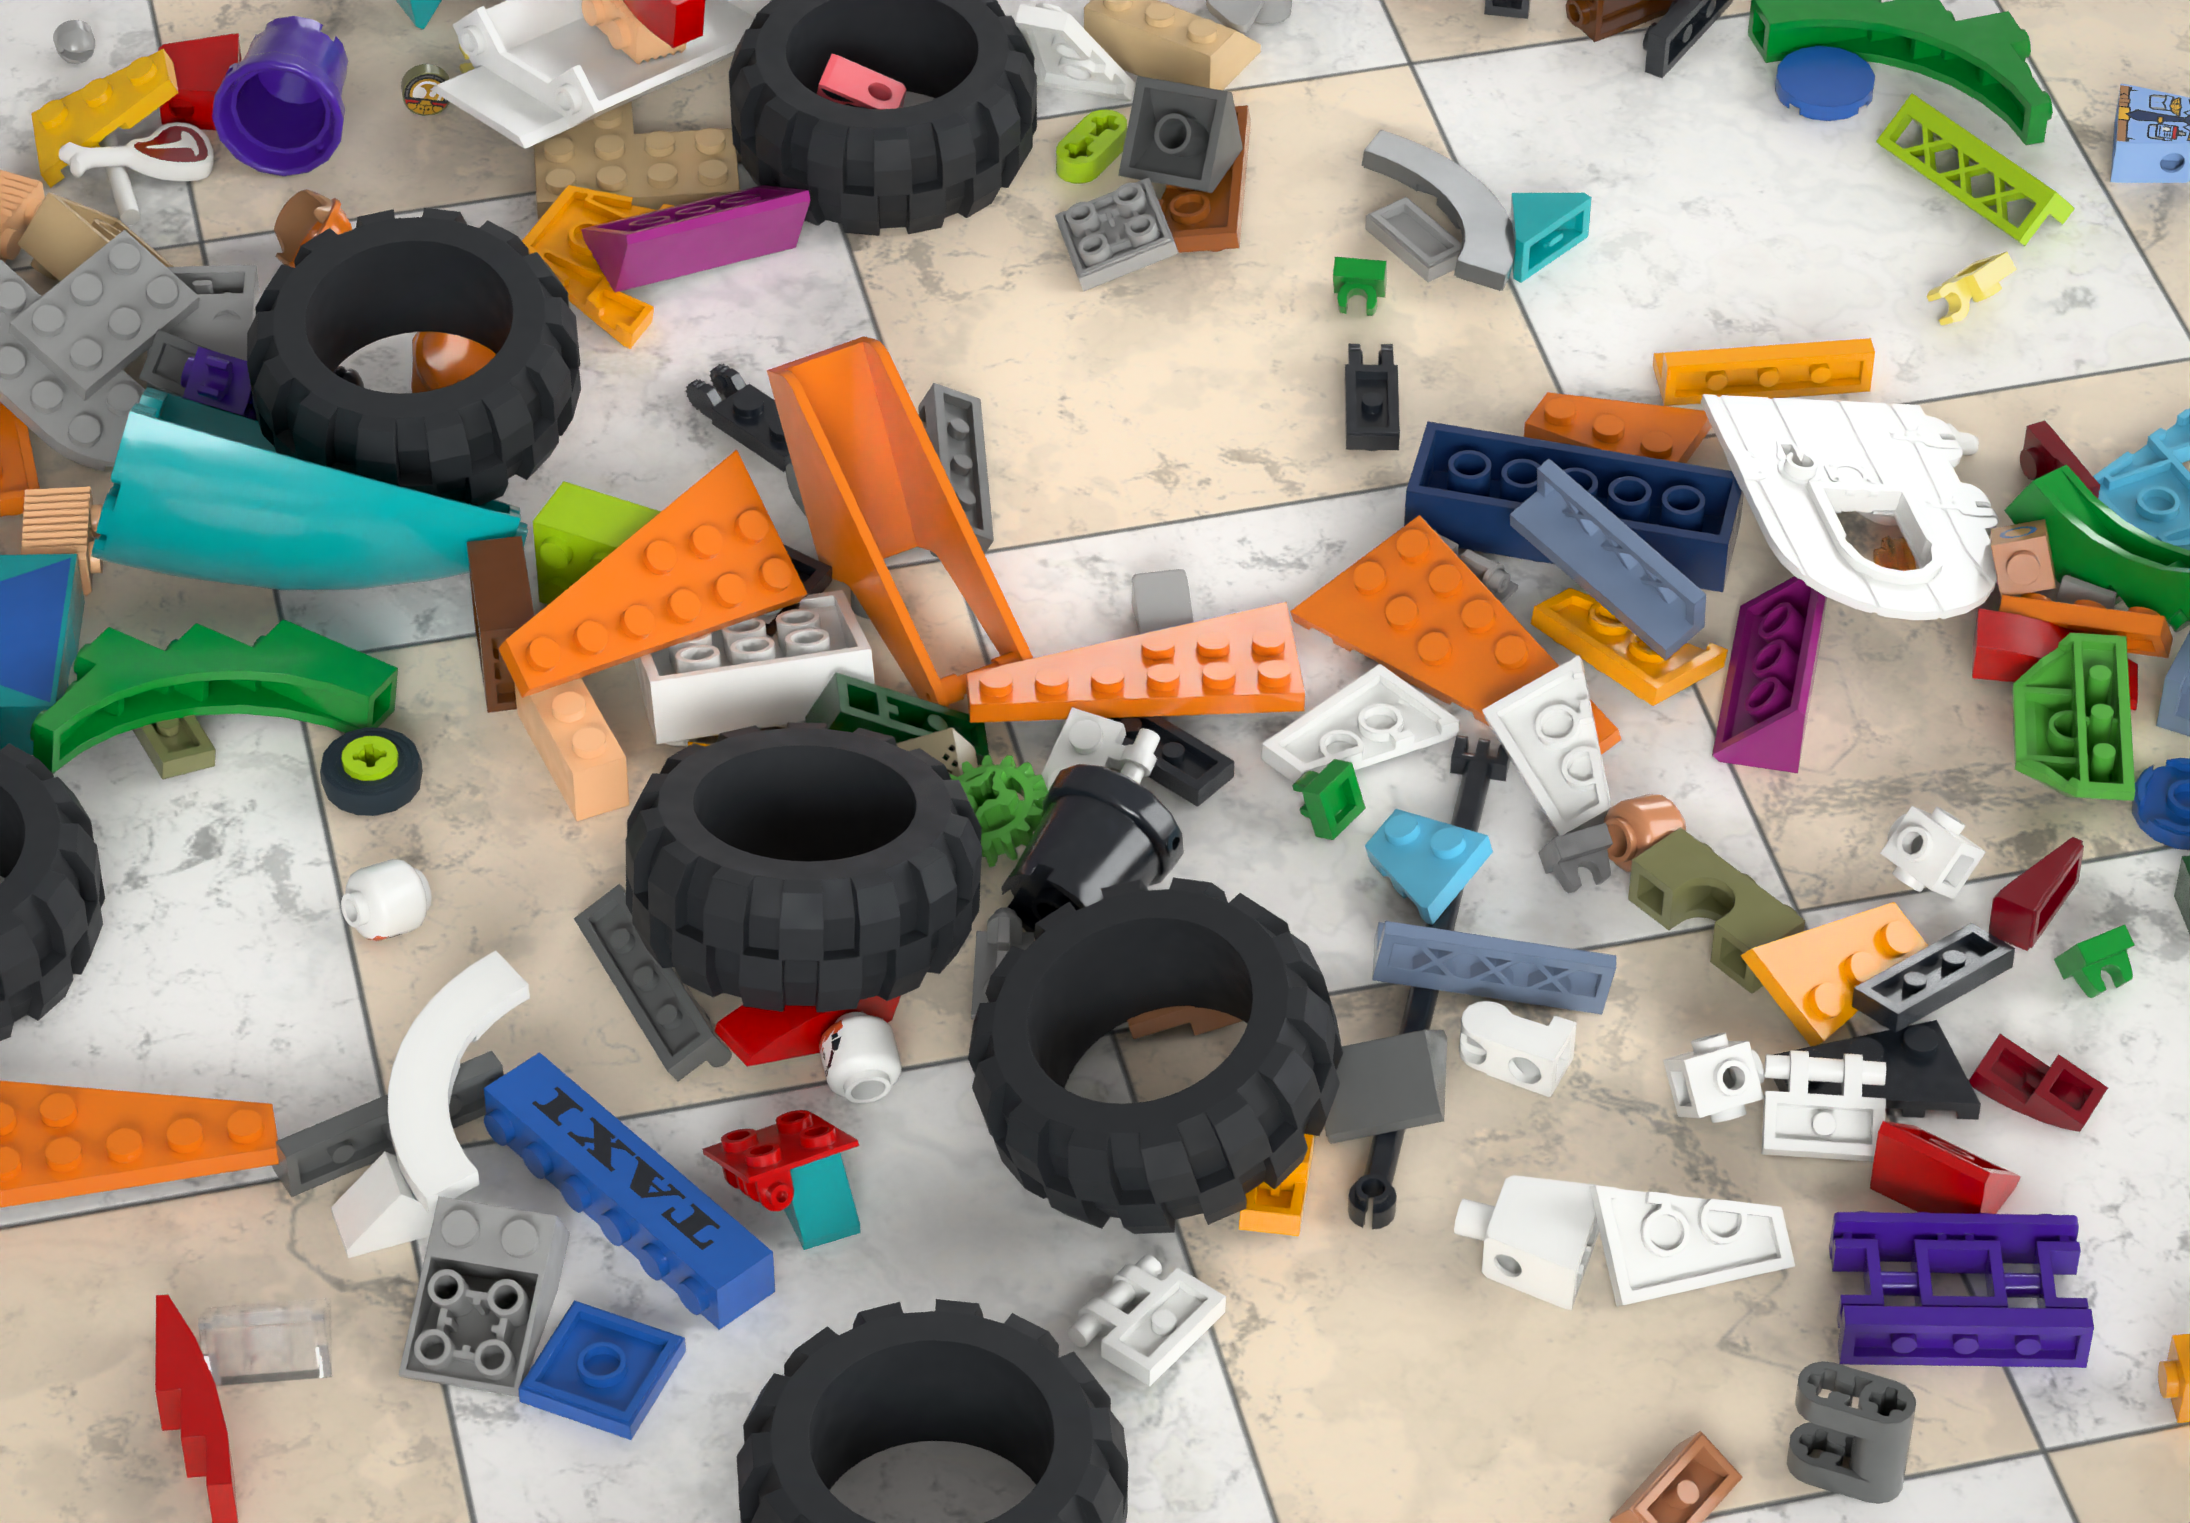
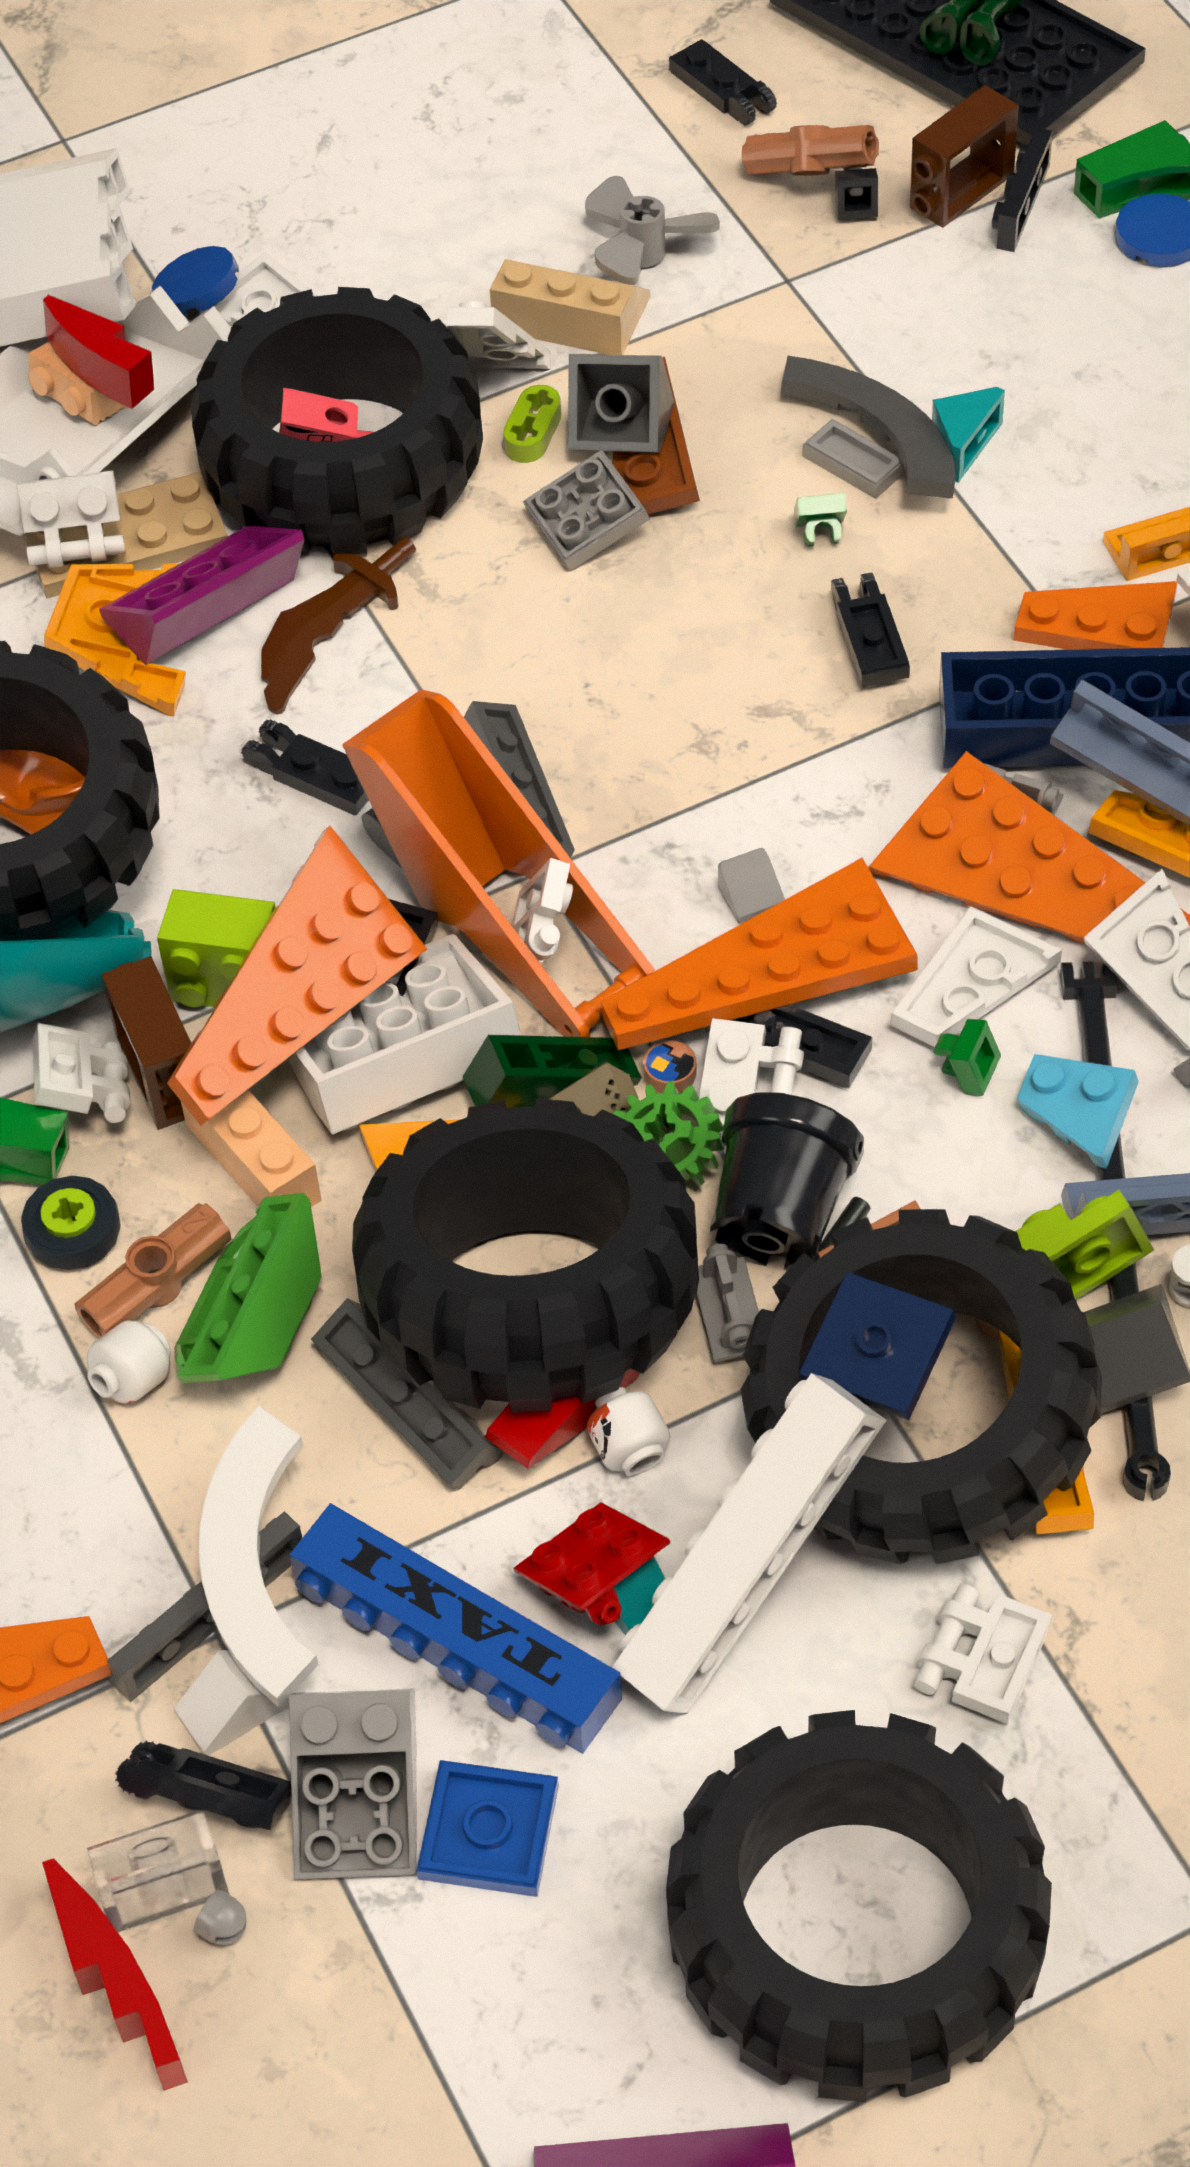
camera: 10 degrees left, 10 degrees up
none -> white plate [17,470,126,568]
none -> white plate [33,1023,130,1123]
none -> nougat piece [75,1203,232,1338]
none -> black hinge [115,1740,292,1830]
none -> bright green wedge [174,1193,322,1383]
none -> light grey hinge [194,1889,246,1945]
none -> reddish brown sword [261,537,416,714]
none -> white plate [512,858,573,965]
none -> white brick [612,1373,887,1713]
none -> tile [643,1040,697,1093]
none -> dark blue plate [799,1272,957,1420]
none -> lime plate [1015,1189,1154,1300]

